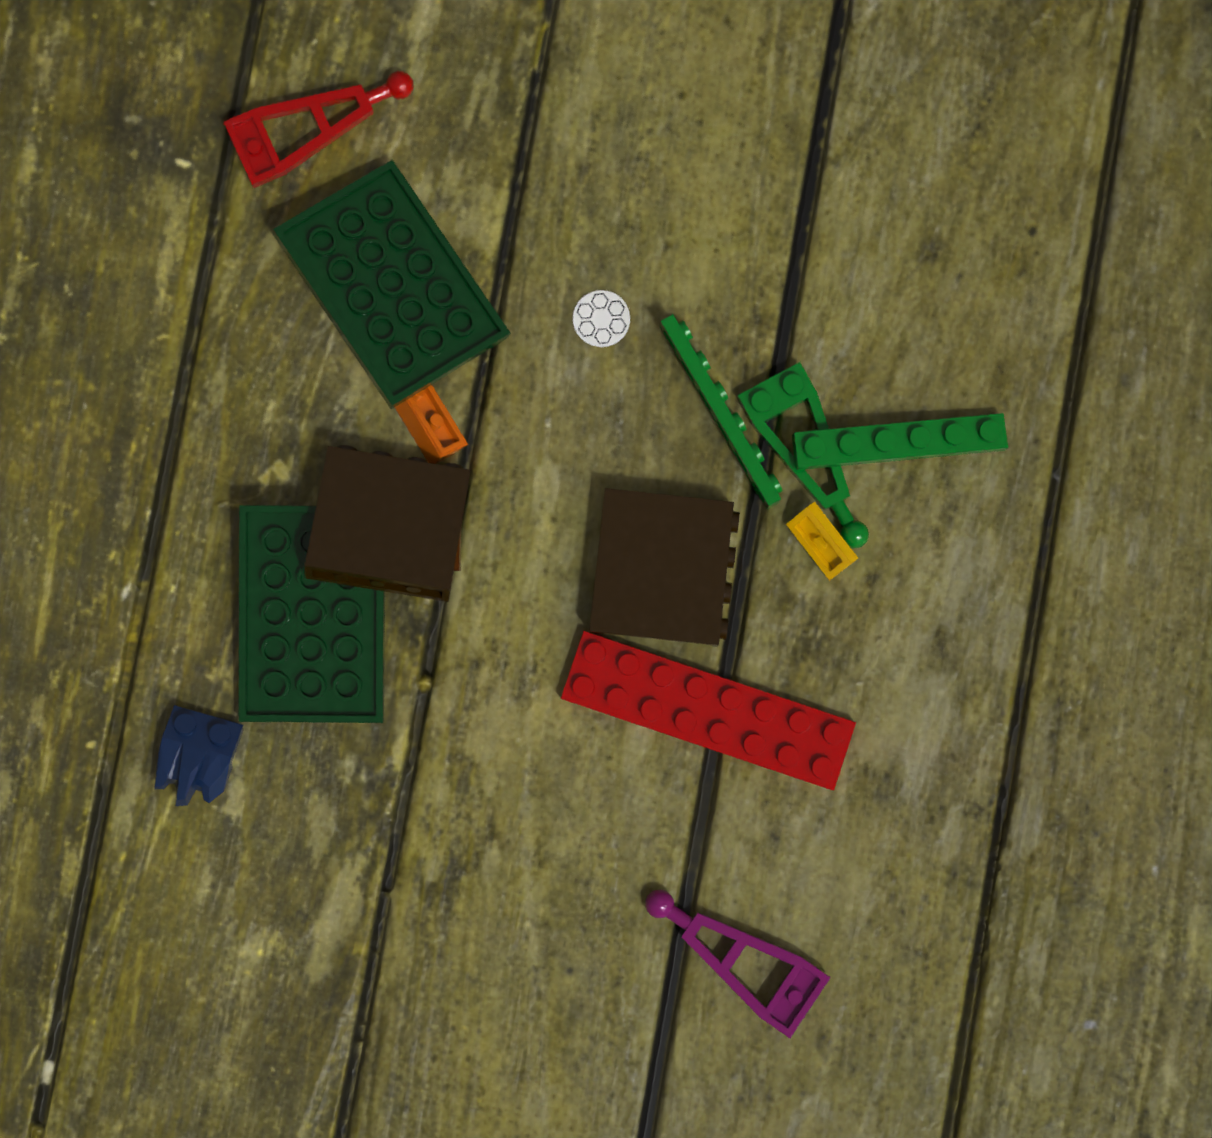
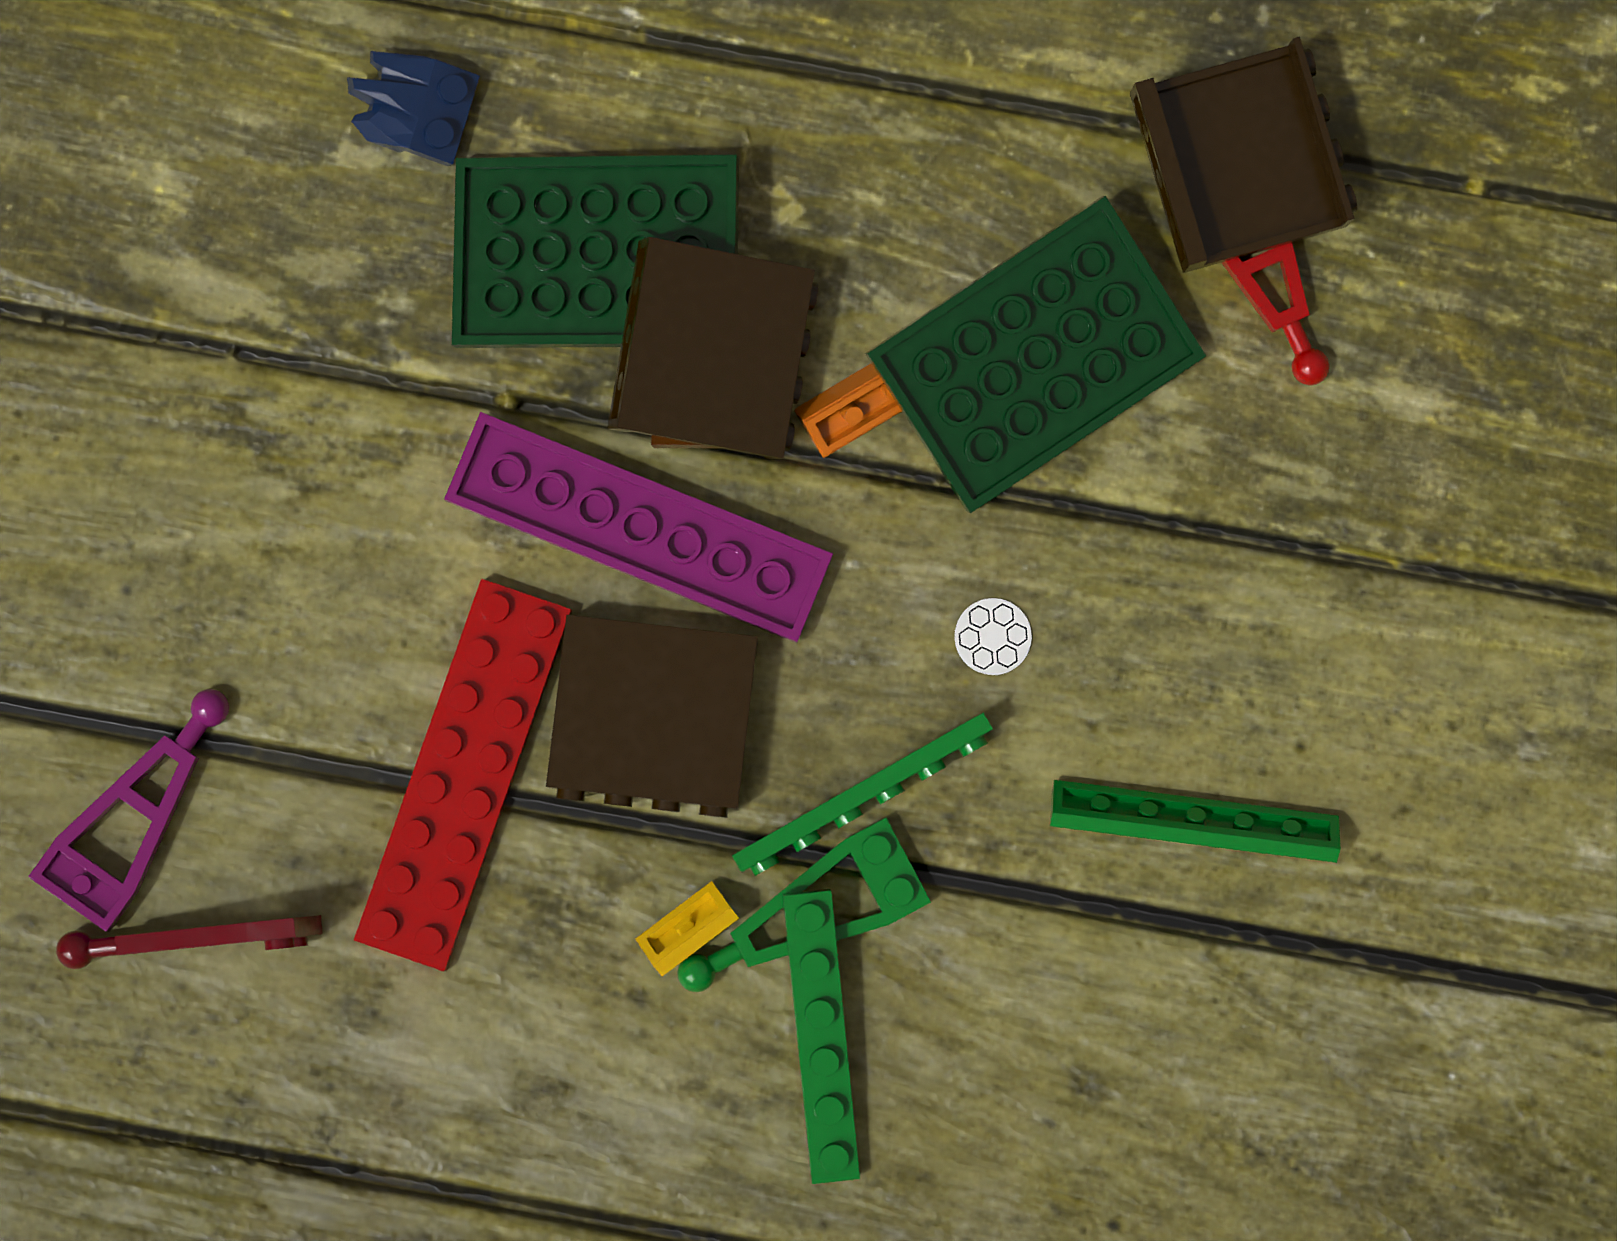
camera: 90 degrees right, 0 degrees up
none -> dark red plate [56,915,323,969]
none -> magenta plate [444,412,833,643]
none -> green plate [1050,780,1341,863]
none -> dark brown panel [1129,36,1357,273]

